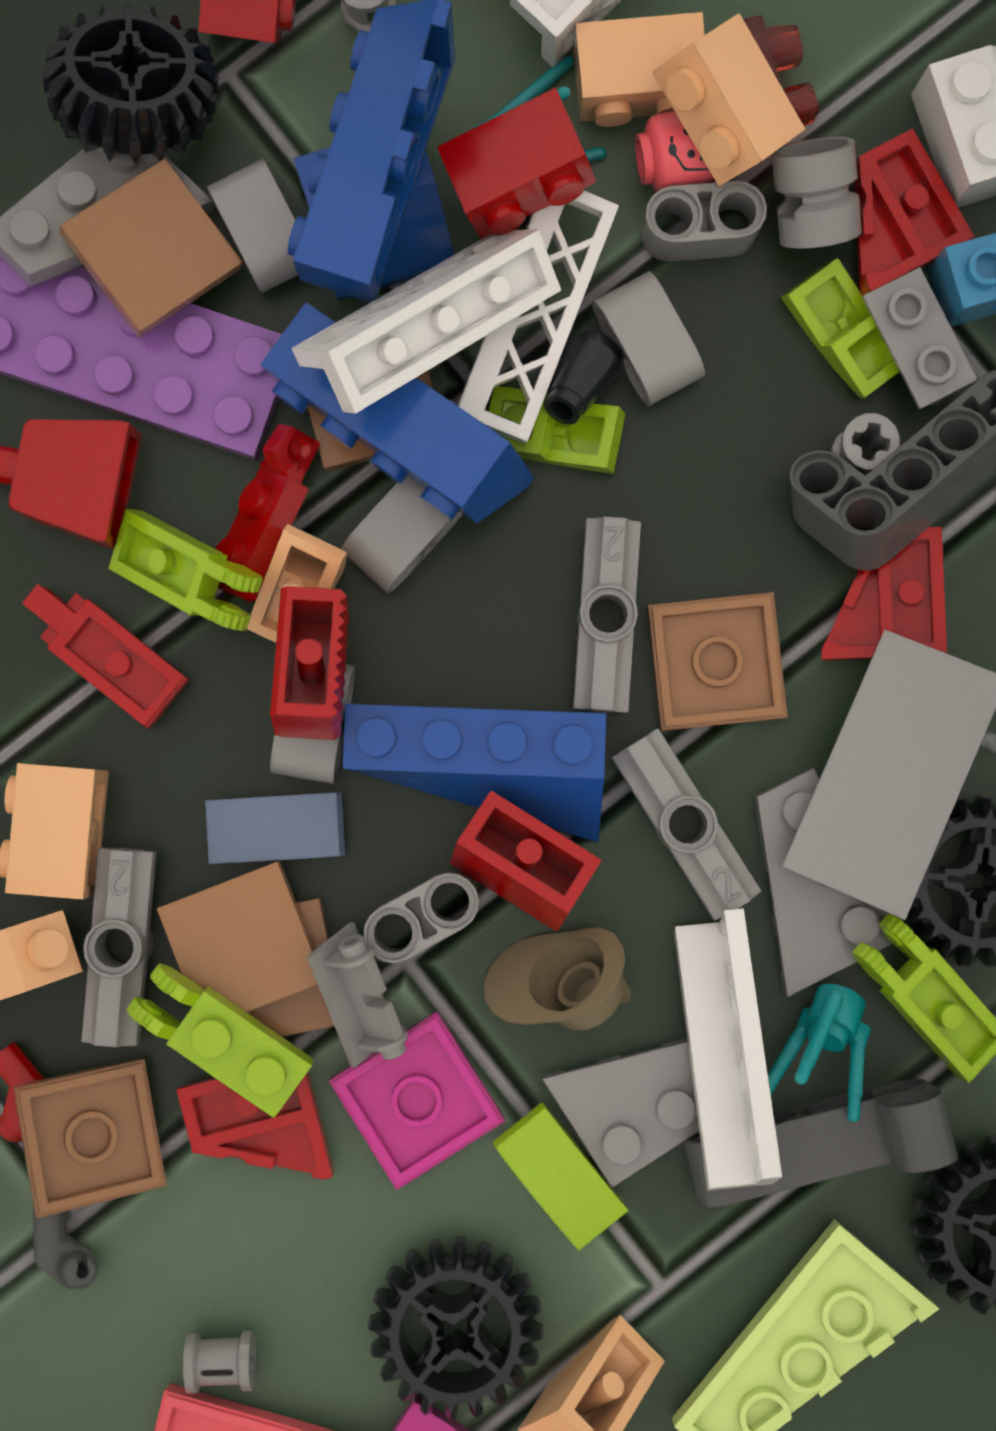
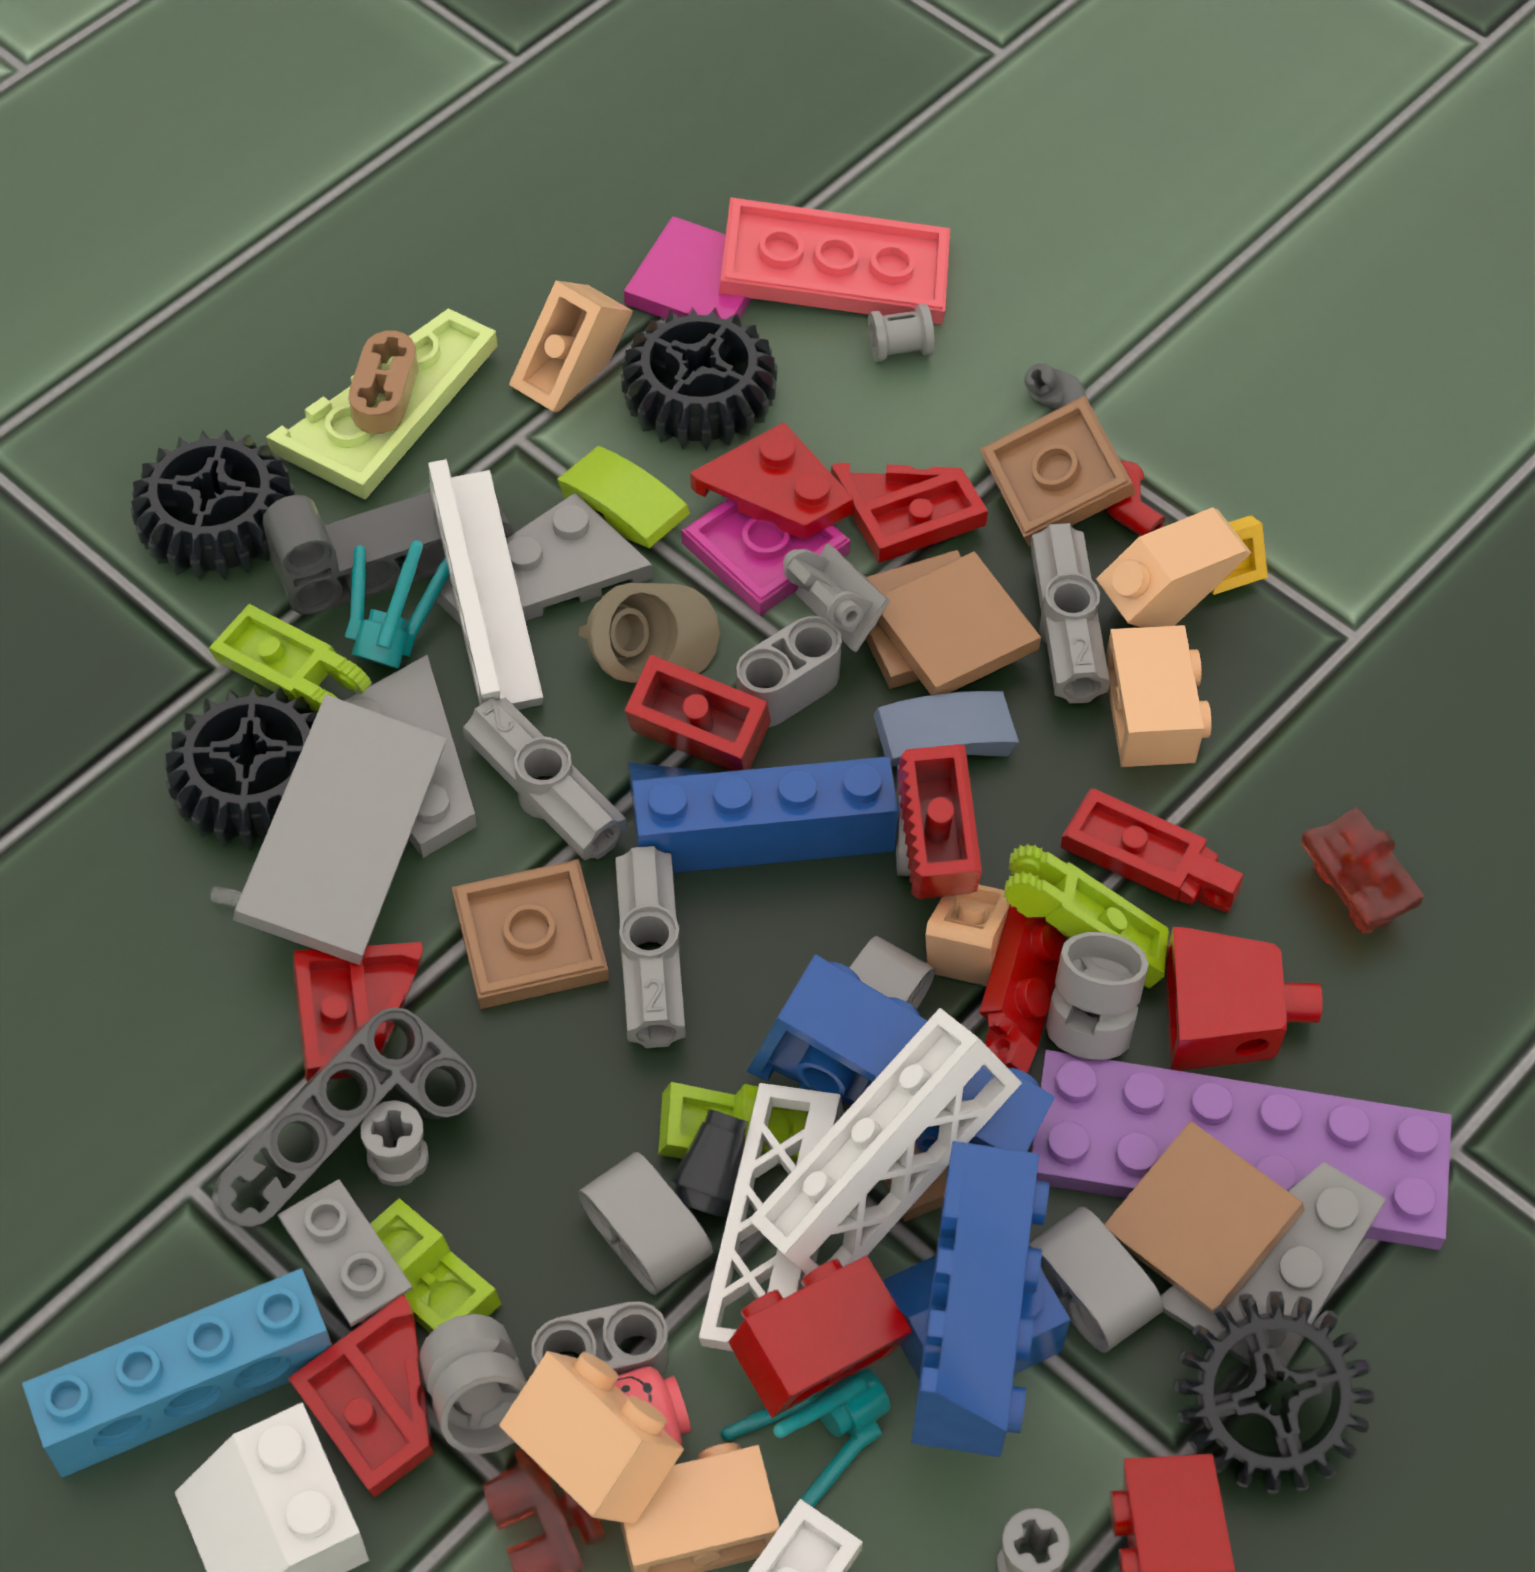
camera: 170 degrees right, 30 degrees down
lime hinge [126,963,313,1118] -> none
none -> medium nougat beam [349,331,418,434]
none -> red wing [690,422,854,540]
none -> light grey wheel [1046,932,1149,1060]

